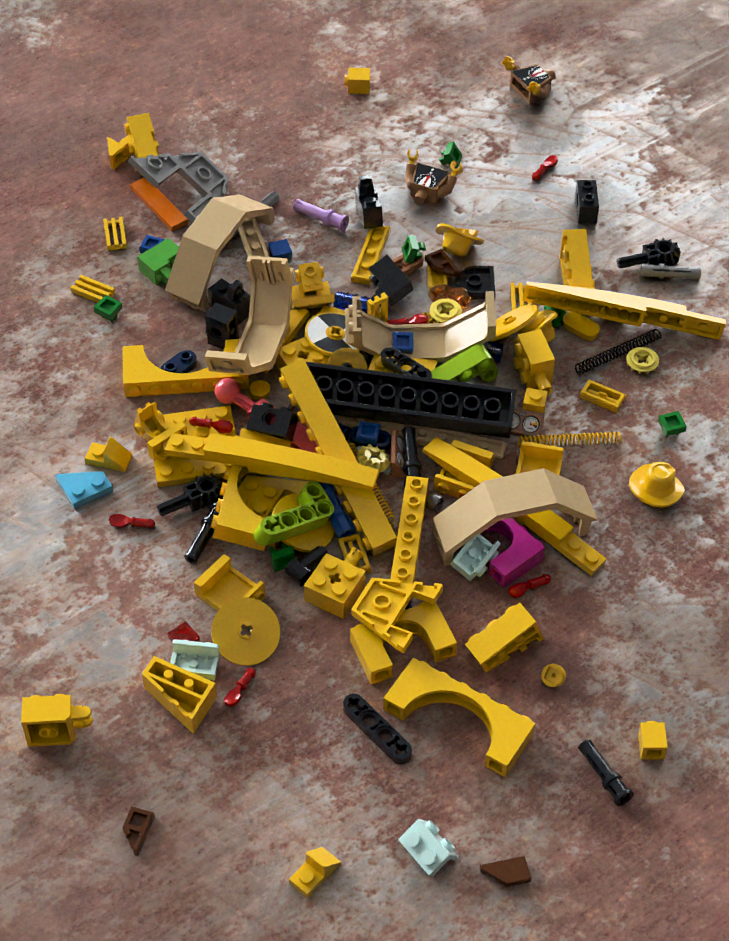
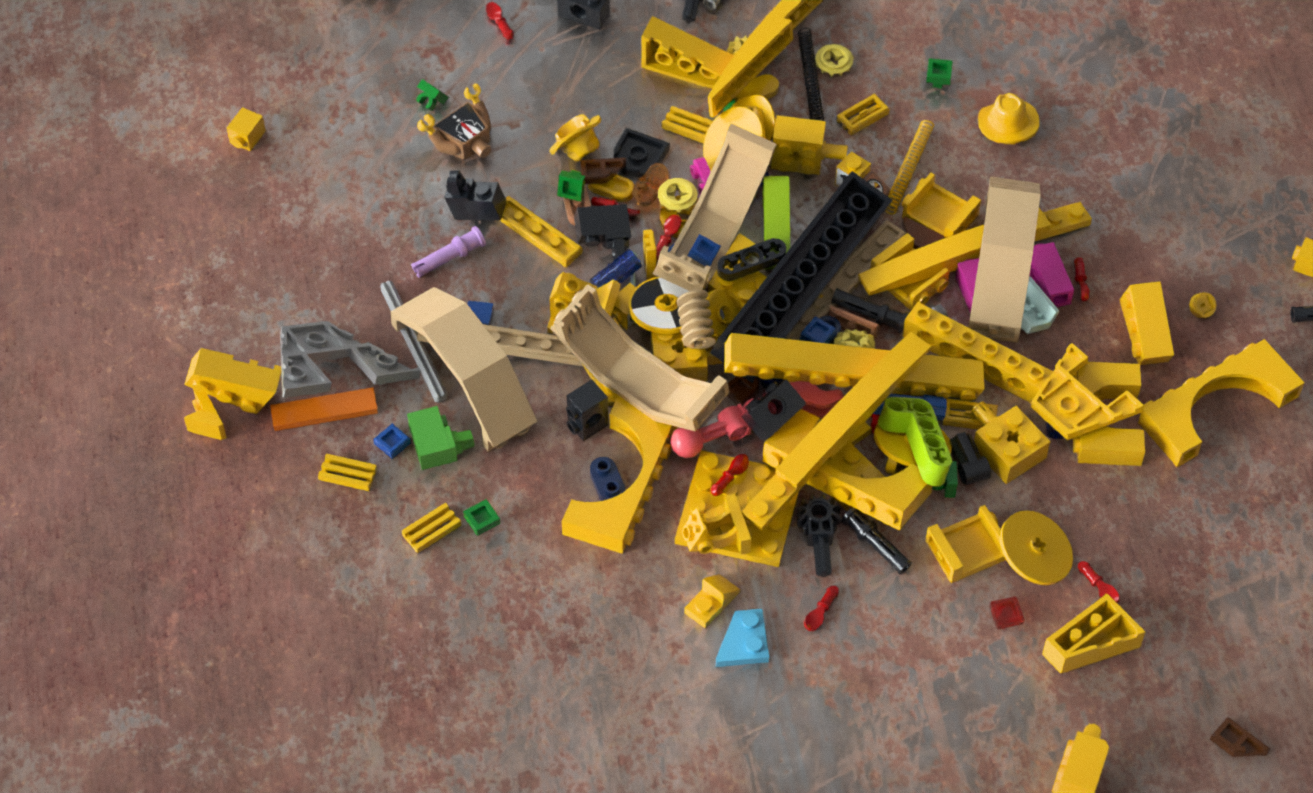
camera: 65 degrees left, 5 degrees up
light aqua bracket [170,639,220,681] -> none
black hinge [208,278,250,324] -> none
black beam [343,694,412,765] -> none
none -> red piece [590,196,640,216]
none -> tan piece [676,290,716,349]

